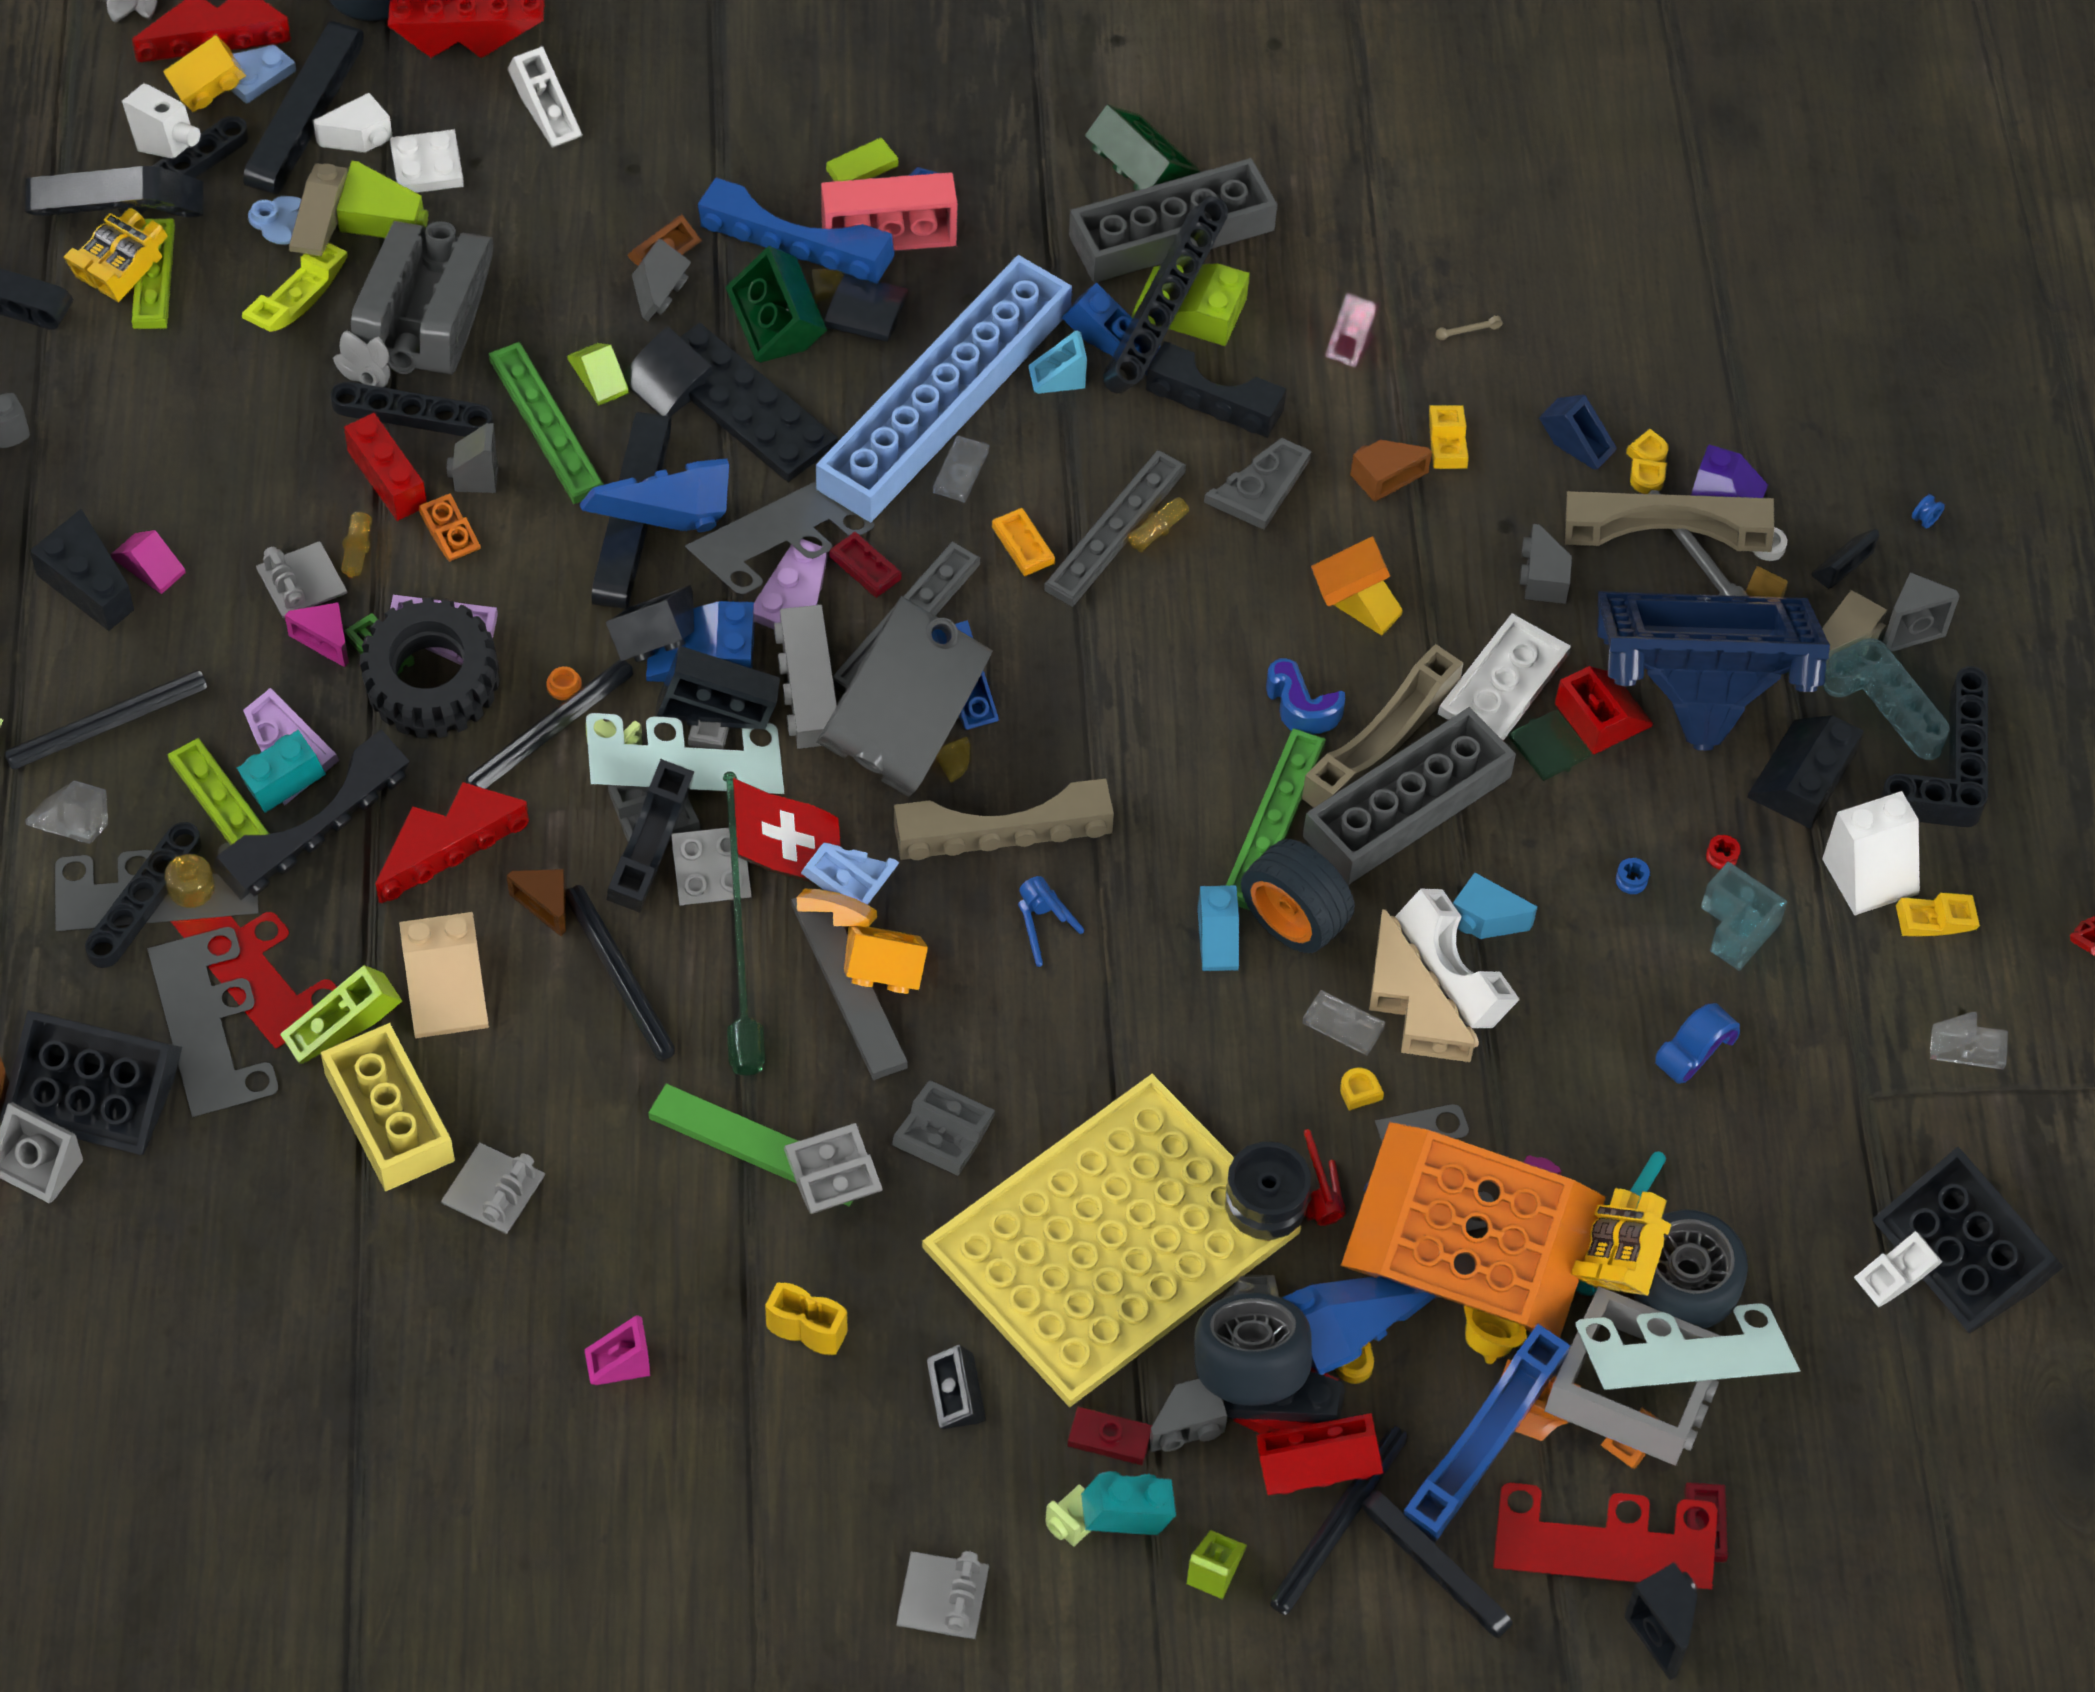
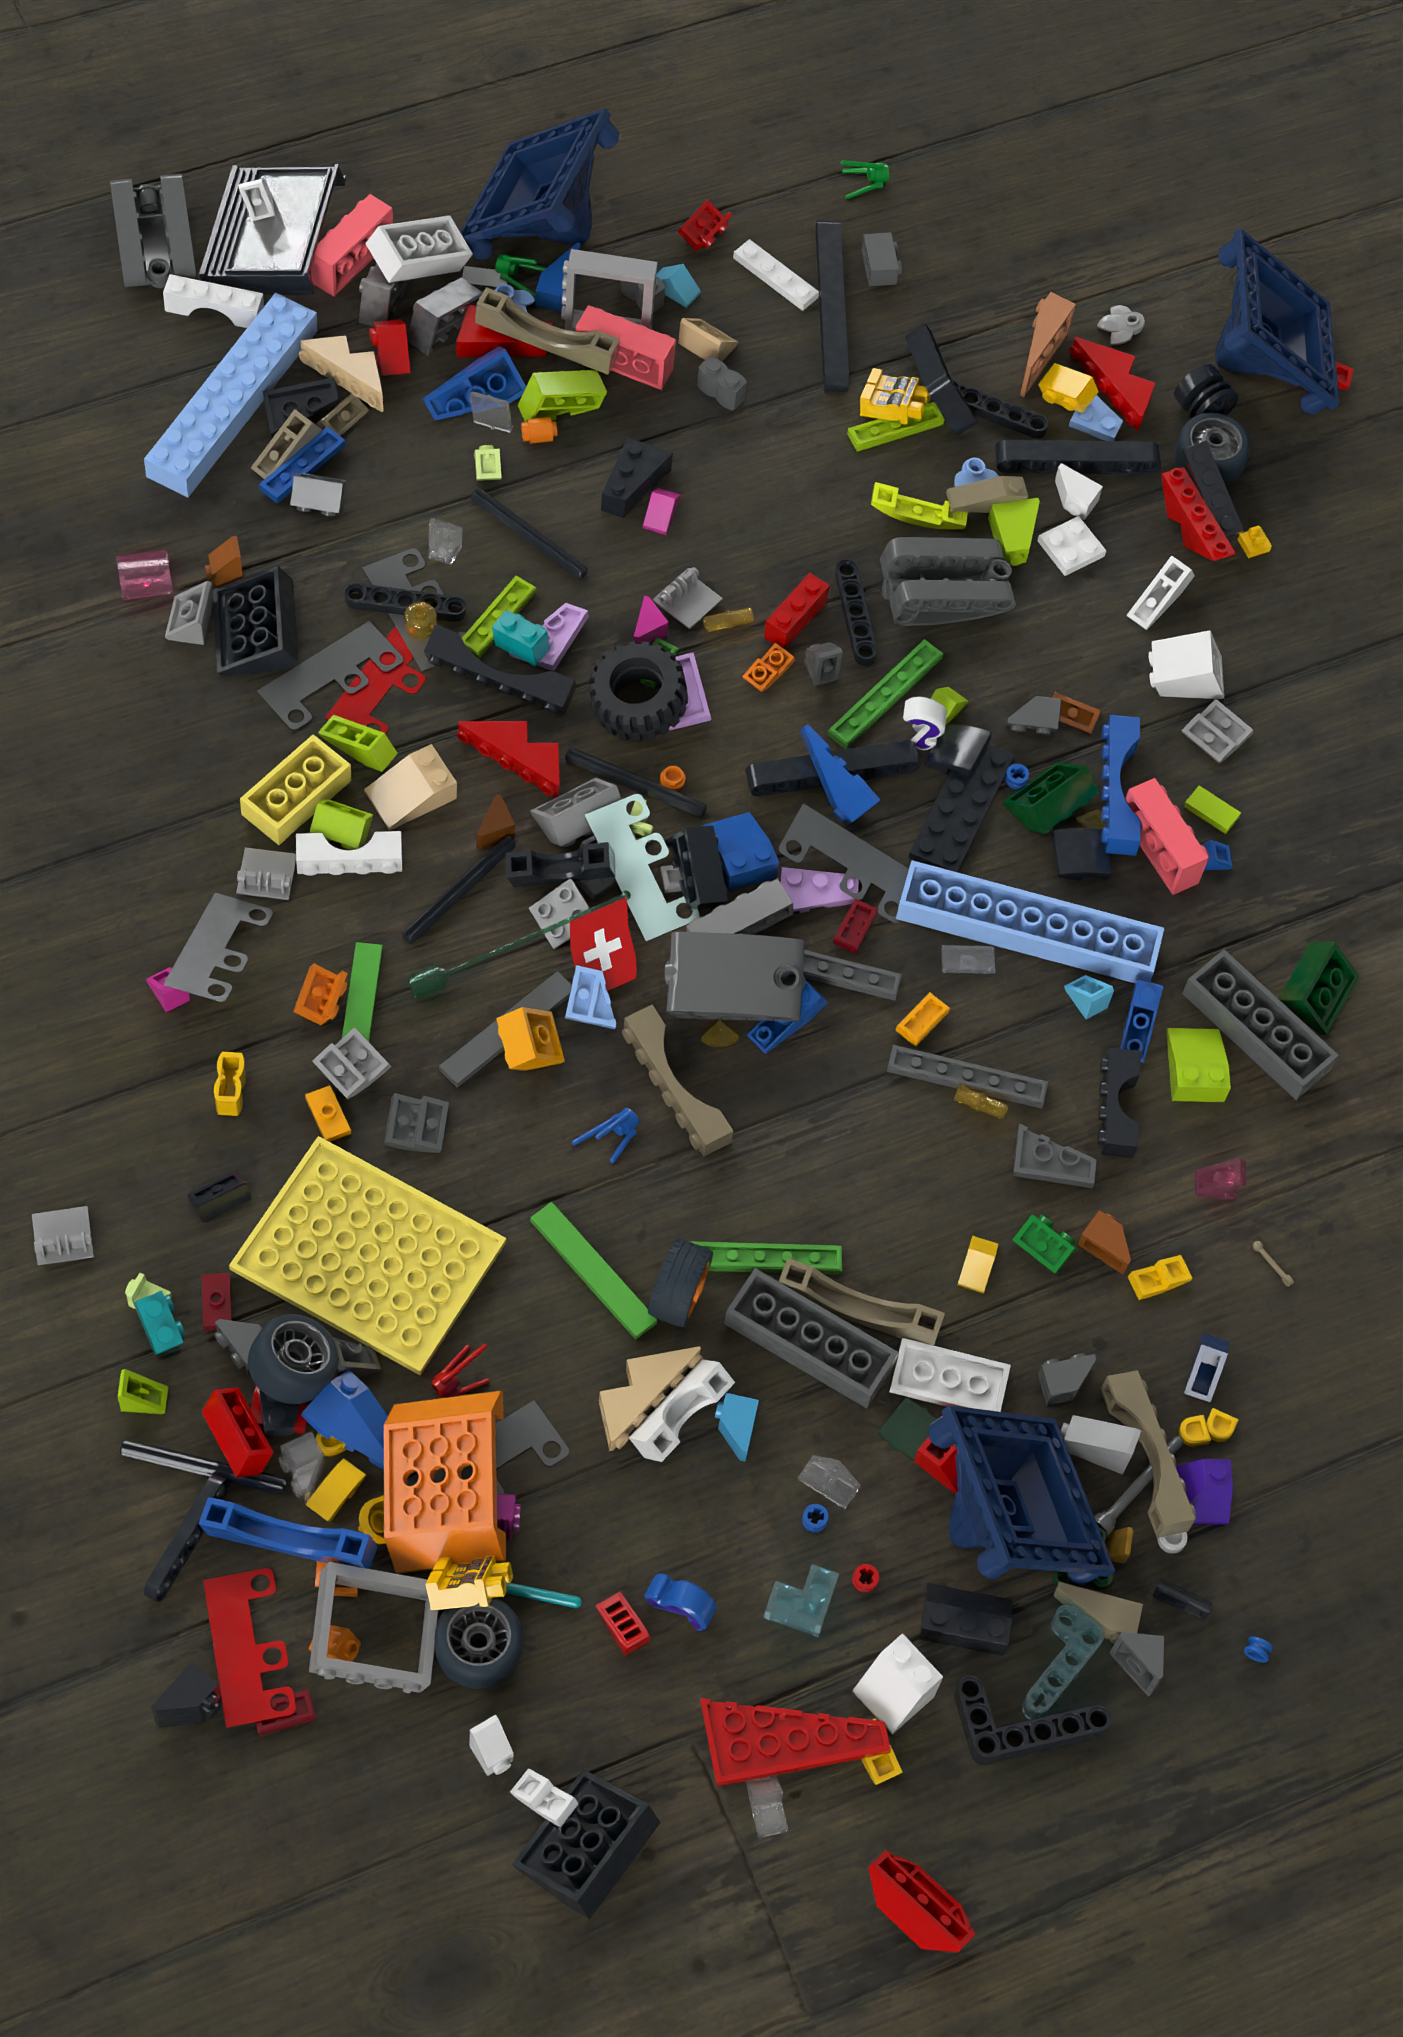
camera: 65 degrees right, 5 degrees up
white torso [122,83,200,158] -> none
light grey plate [333,330,390,388] -> none
black slope [606,585,694,662] -> none
light orange slope [797,888,877,927] -> none
black beam [1103,197,1228,393] -> none
dark azure slope [1197,885,1239,971] -> none
black wheel [1225,1141,1311,1240] -> none
blue animal [1266,658,1345,734] -> none
clear plate [1303,990,1385,1056] -> none
orange tile [1311,536,1390,606] -> none
yellow tile [1340,1068,1384,1110] -> none
light aqua piece [1576,1304,1800,1390] -> none
none -> piece [163,893,273,1002]
none -> clear slope [278,1431,325,1504]
none -> orange bracket [293,964,348,1025]
none -> white arch [296,831,402,876]
none -> light orange plate [305,1085,351,1142]
none -> yellow slope [306,1458,367,1522]
none -> lime brick [310,798,373,850]
none -> white slope [470,1715,514,1776]
none -> light grey slope [530,778,622,847]
none -> bright green tile [530,1202,657,1340]
none -> red slope [595,1592,650,1656]
none -> red wing [700,1698,891,1786]
none -> clear slope [798,1455,861,1509]
none -> white animal [903,697,947,750]
none -> blue bush [1005,764,1029,790]
none -> green bracket [1012,1214,1078,1274]
none -> nougat slope [1020,292,1076,397]
none -> light grey slope [1060,1415,1141,1475]
none -> white slope [1149,631,1224,699]
none -> light grey slope [1182,699,1253,763]

